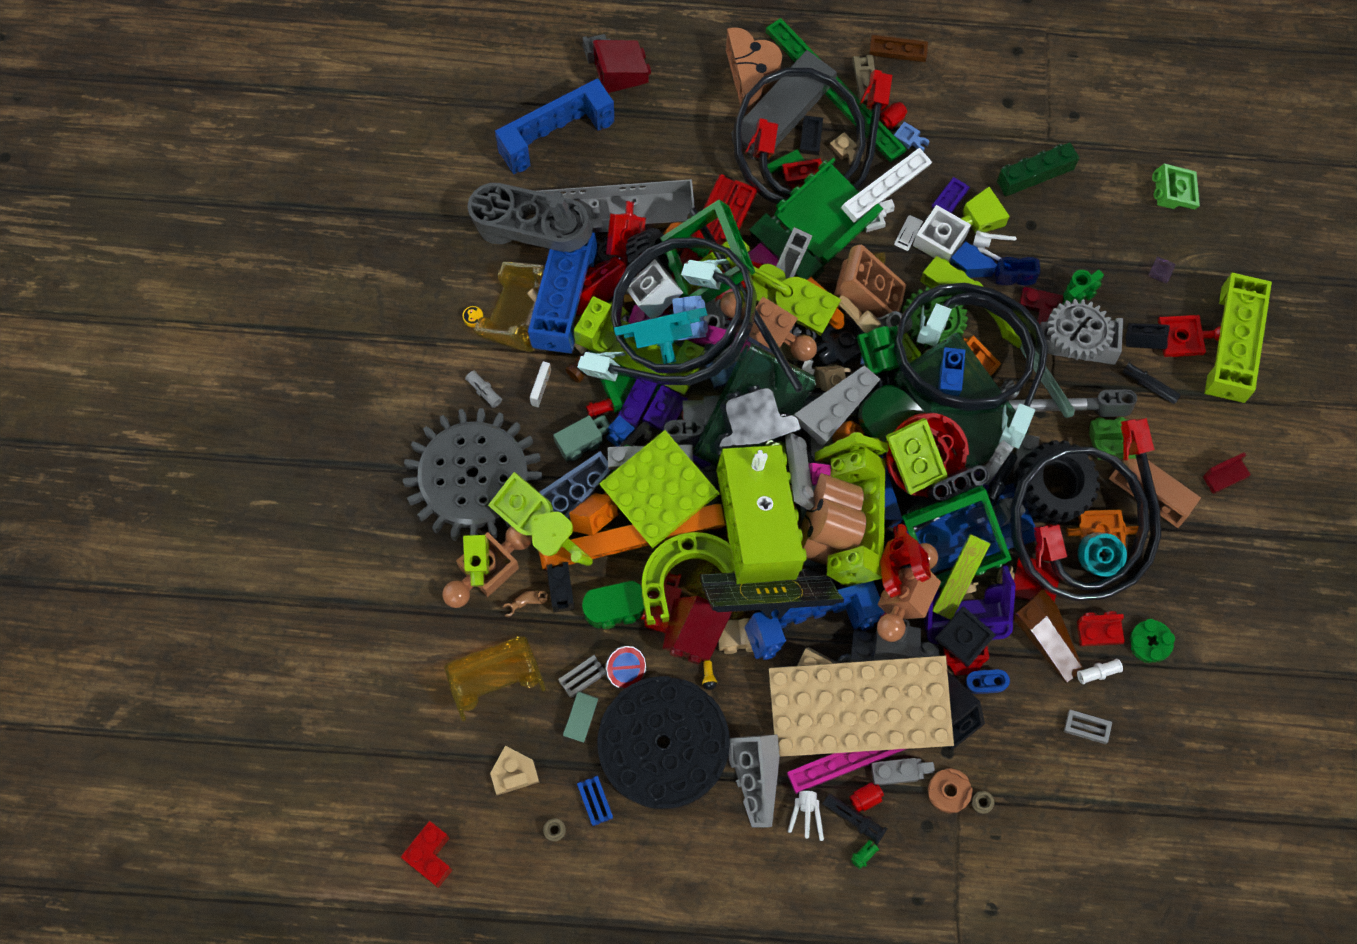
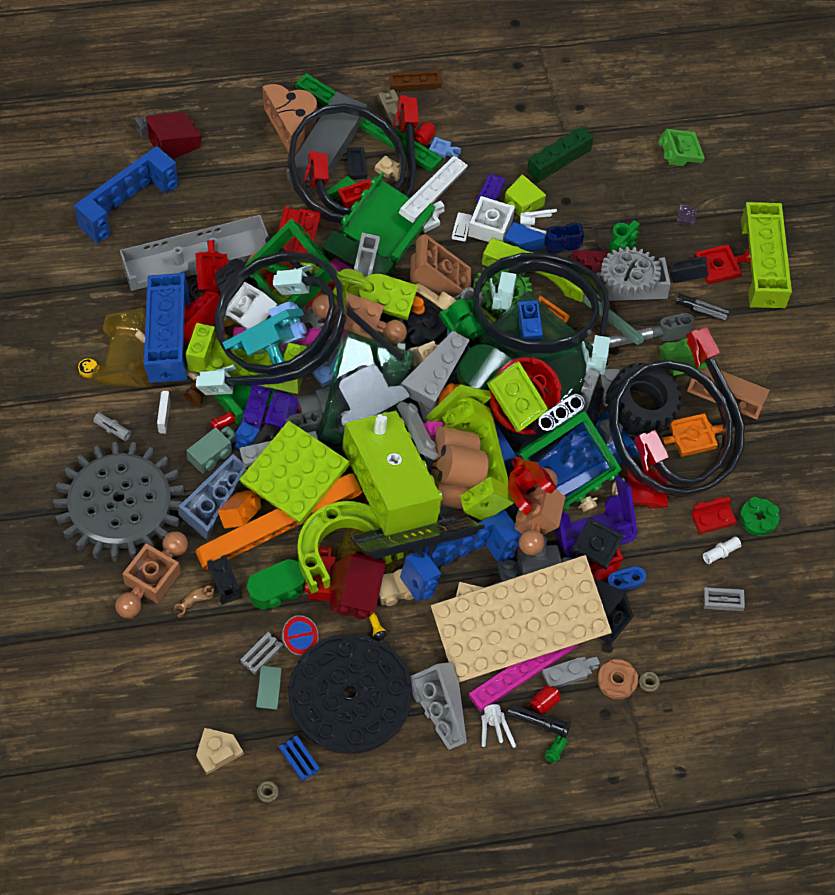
camera: 15 degrees left, 10 degrees down
red brick [401,821,453,888] -> none
clear yellow windscreen [444,636,546,722] -> none
lime torso [463,535,489,587] -> none
dark grey beam [467,183,593,252] -> none
lime plate [488,472,593,566] -> none
lime tile [933,534,990,620] -> none
reddish brown wedge [1013,589,1083,683] -> none
teal brick [1078,532,1127,577] -> none
dark red panel [1203,452,1251,494] -> none

